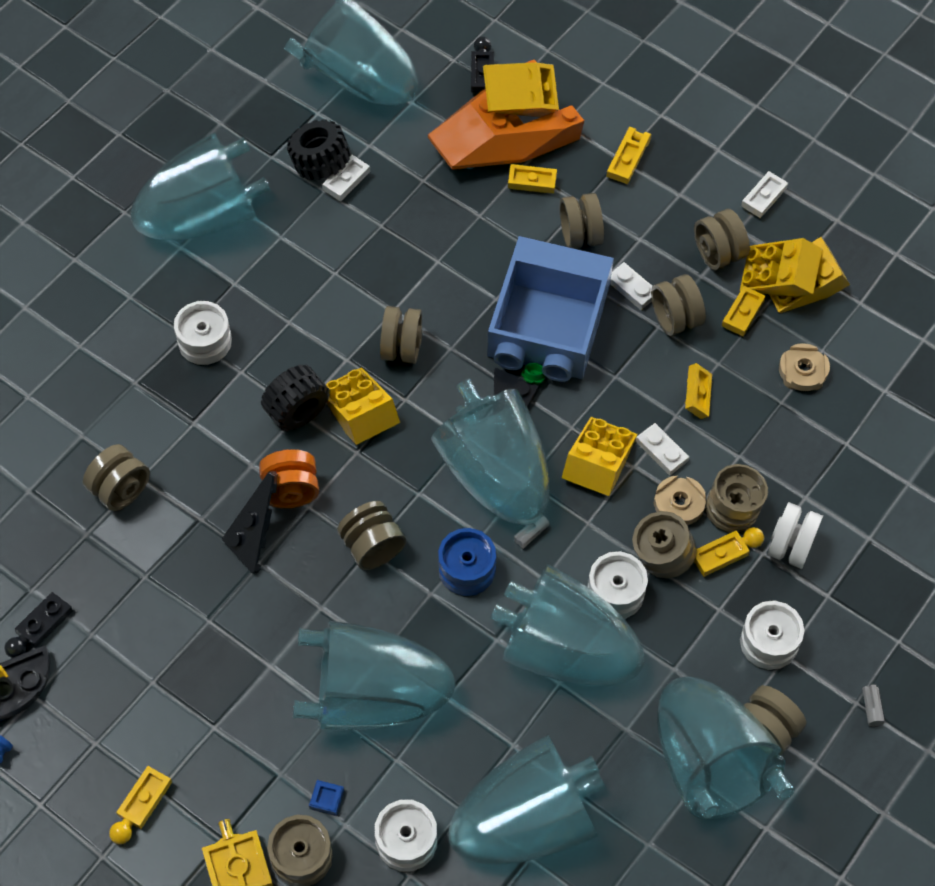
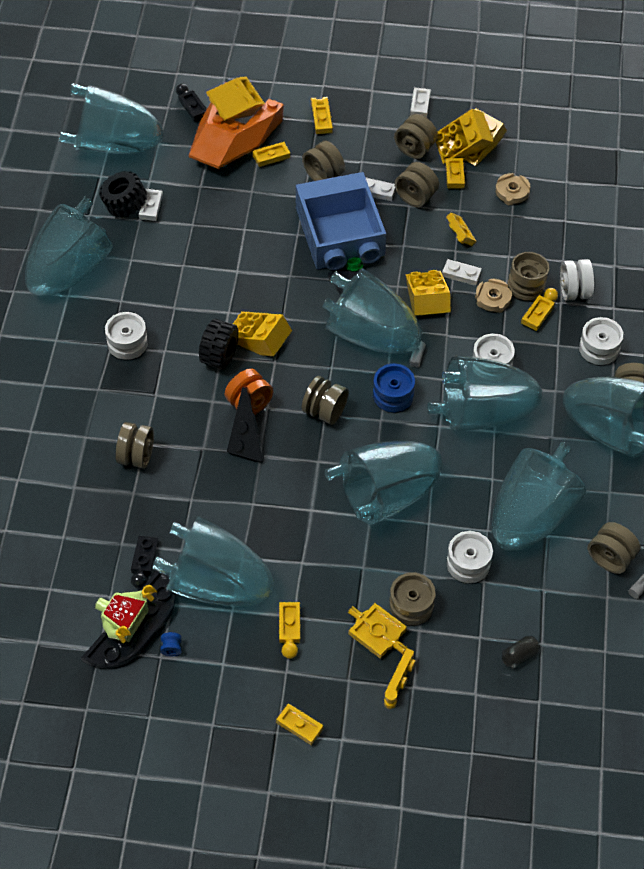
camera: 30 degrees left, 5 degrees down
blue tile [309,780,344,816] -> none
dark tan wheel [380,306,423,364] -> none
dark tan wheel [632,511,697,579] -> none
none -> clear light blue windscreen [152,516,274,607]

